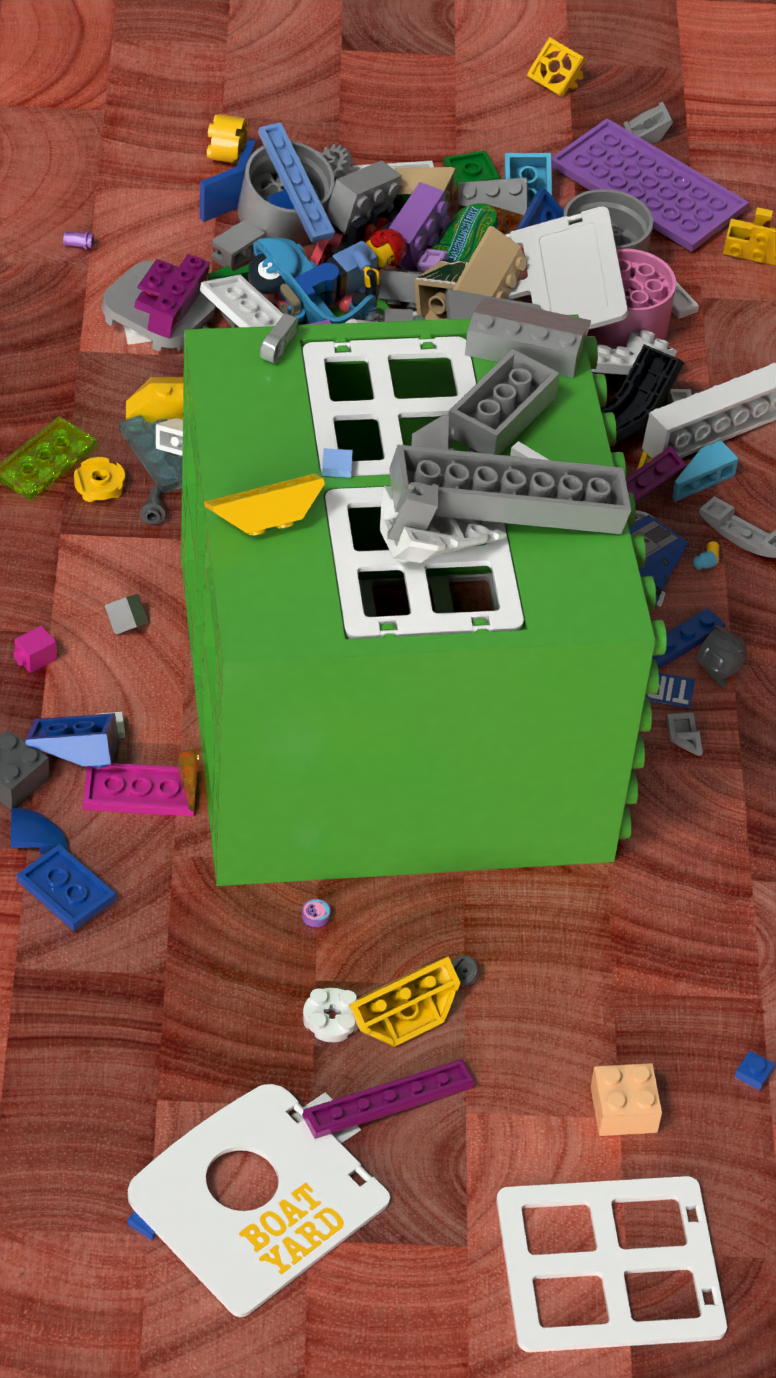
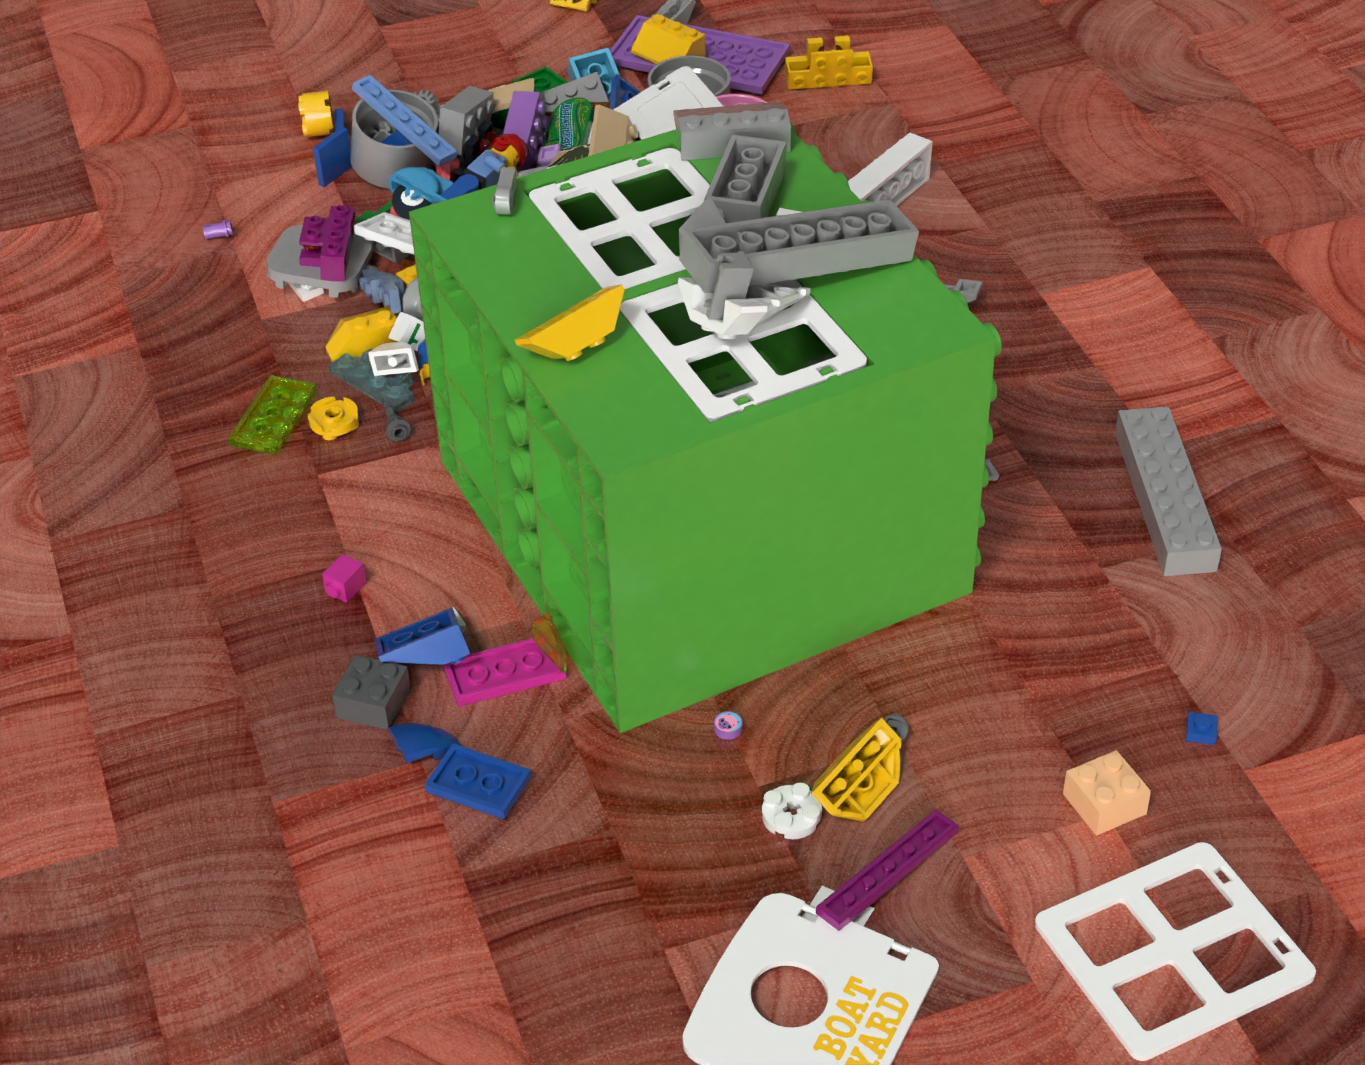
camera: 15 degrees left, 5 degrees down
light grey panel [104,594,148,634] -> none
light grey brick [211,220,265,271] -> none
light blue tile [322,448,352,478] -> none
none -> yellow slope [631,14,706,64]

